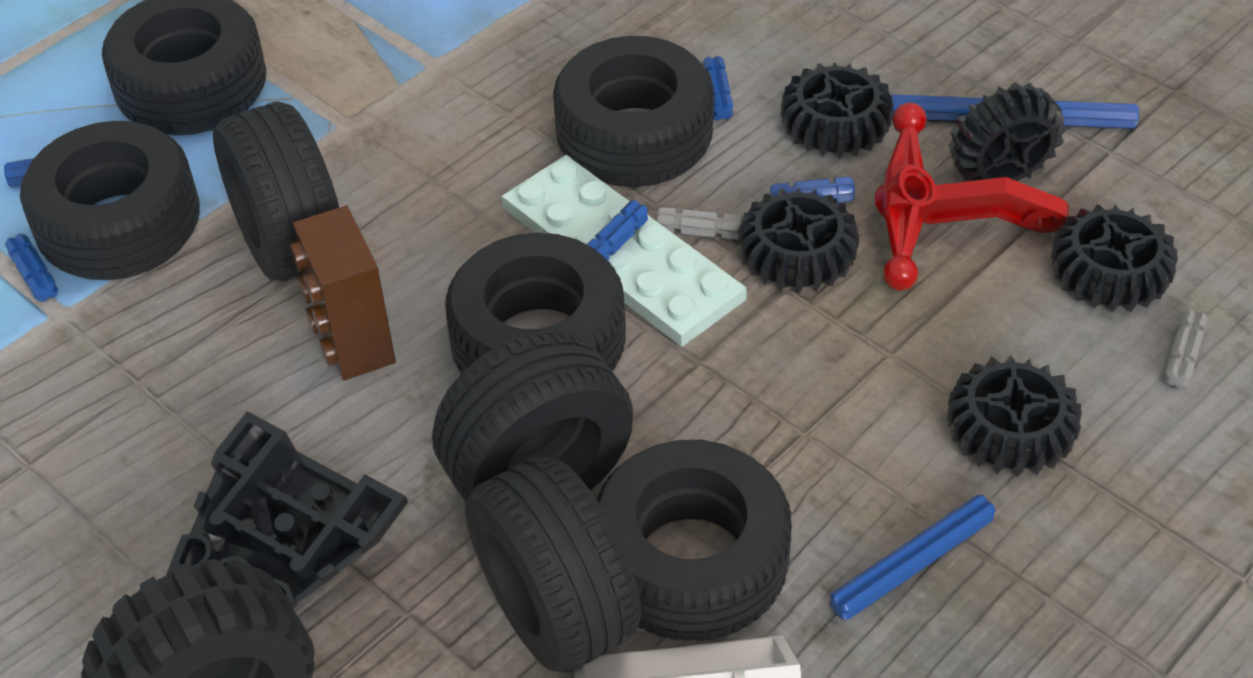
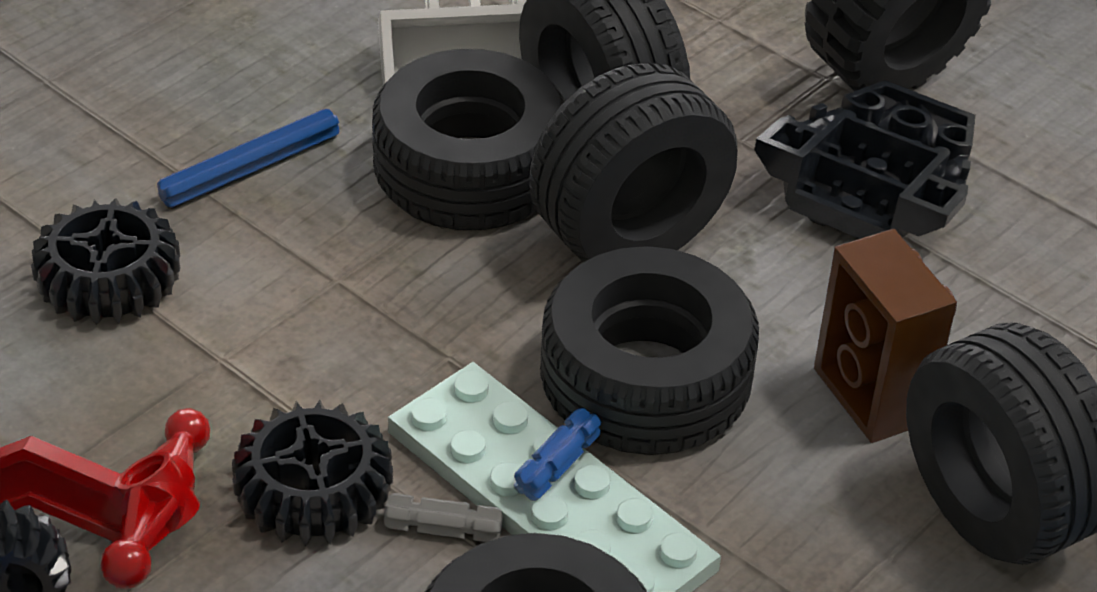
camera: 175 degrees right, 5 degrees down
blue axle [770,176,855,203] -> none

